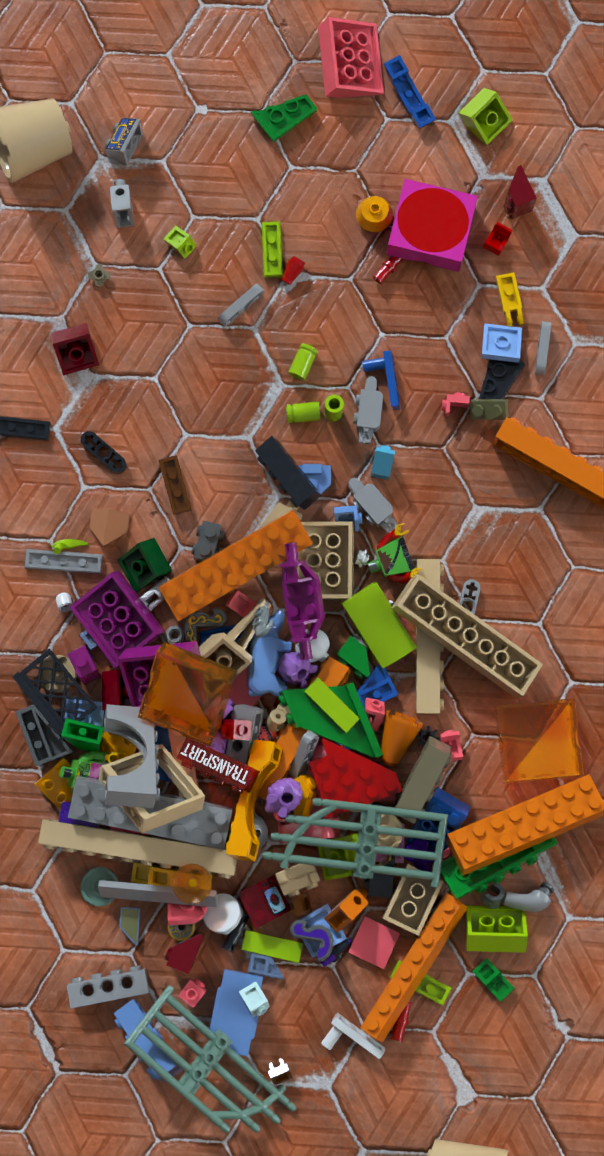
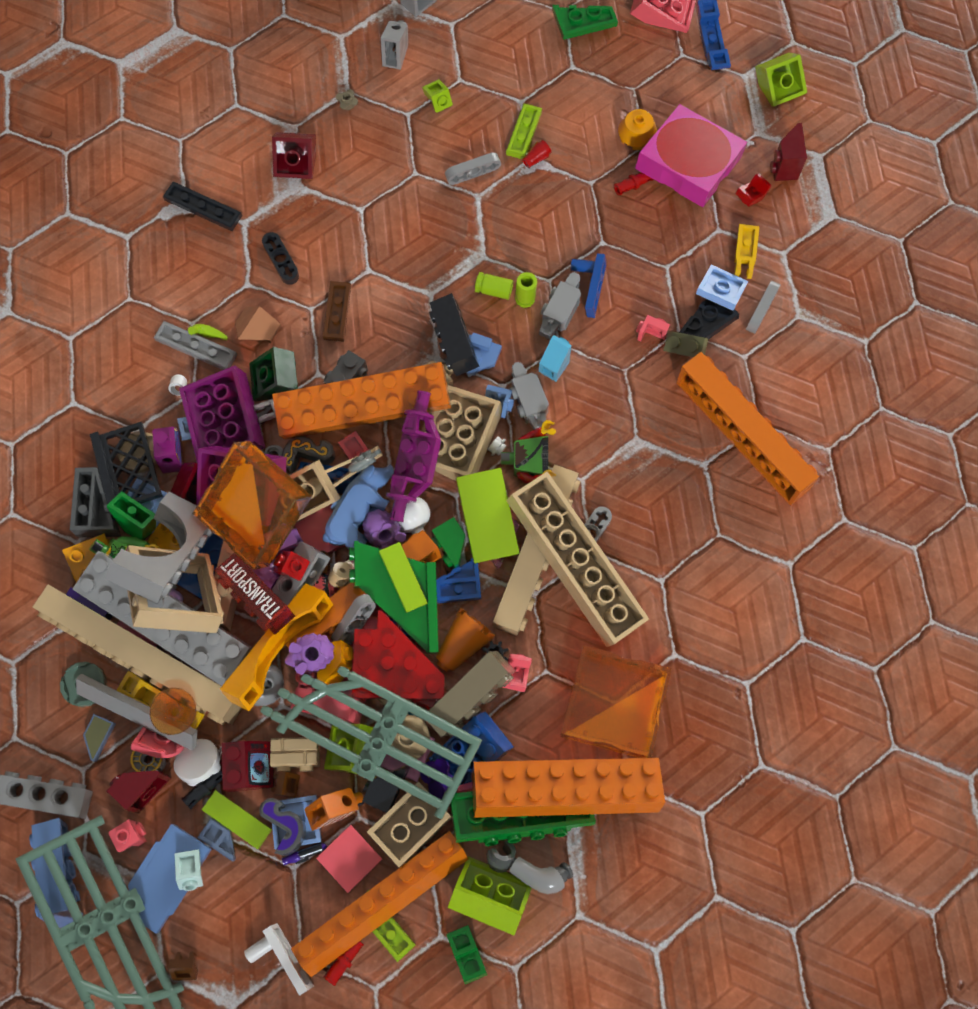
camera: 20 degrees right, 10 degrees down
lime piece [288,343,318,381] -> none
coral bracket [365,698,385,732] -> none

